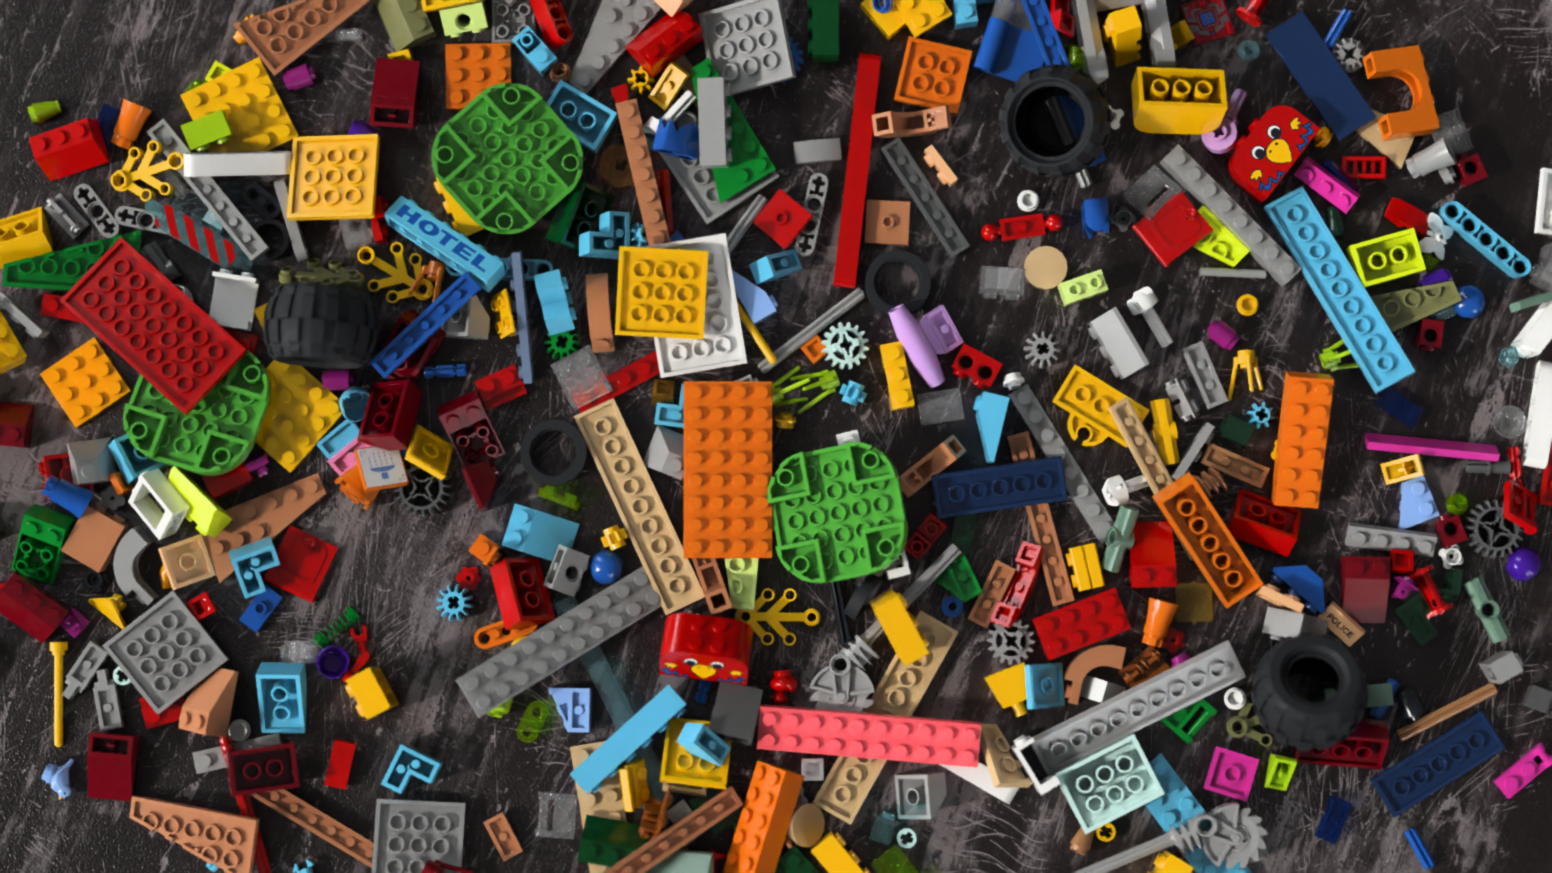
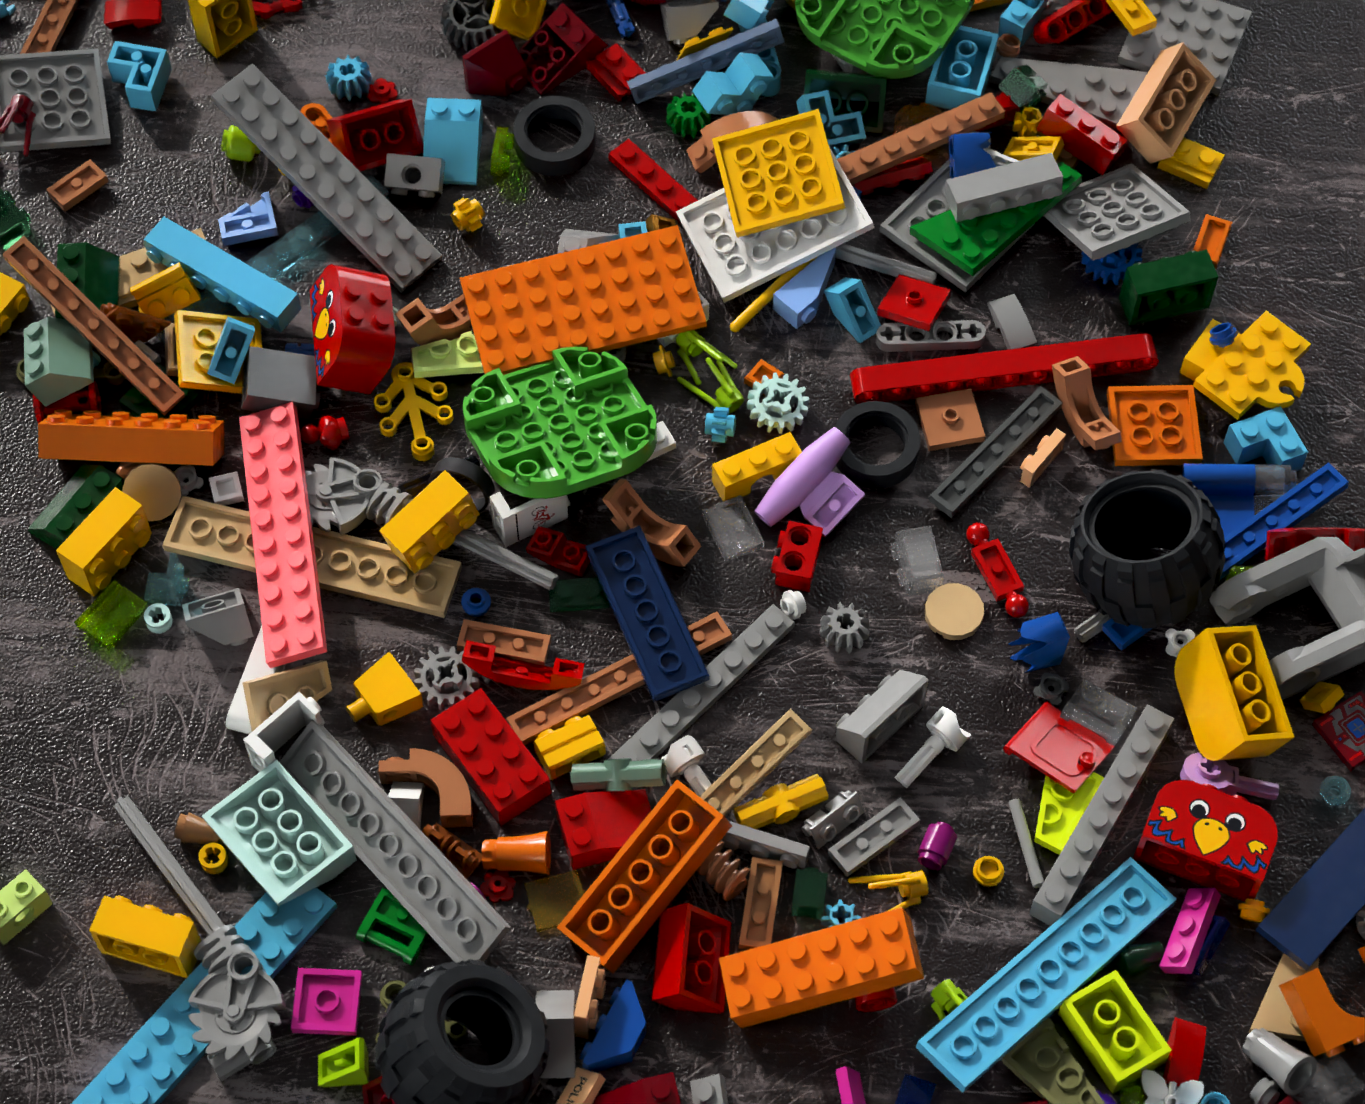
camera: 75 degrees right, 25 degrees down
orange bracket [469,533,503,566] -> none
clear neon green plate [516,700,549,743] -> none
clear plate [535,791,578,839] -> none
clear brick [551,345,613,410] -> none
tan plate [574,398,705,615] -> none
blue hair [590,549,623,584] -> none
light grey axle [757,287,866,374] -> none
green wing [934,553,983,603] -> none
medium azure slope [973,391,1010,464] -> none
white plate [1017,190,1039,212] -> none
medium azure tile [1024,662,1065,709] -> none
yellow plate [1052,365,1150,448] -> none
yellowish green brick [1057,269,1108,307] -> none
yellow wedge [1100,5,1142,67] -> none
red slope [1341,156,1387,180] -> none
none -> clear green brick [999,64,1048,107]

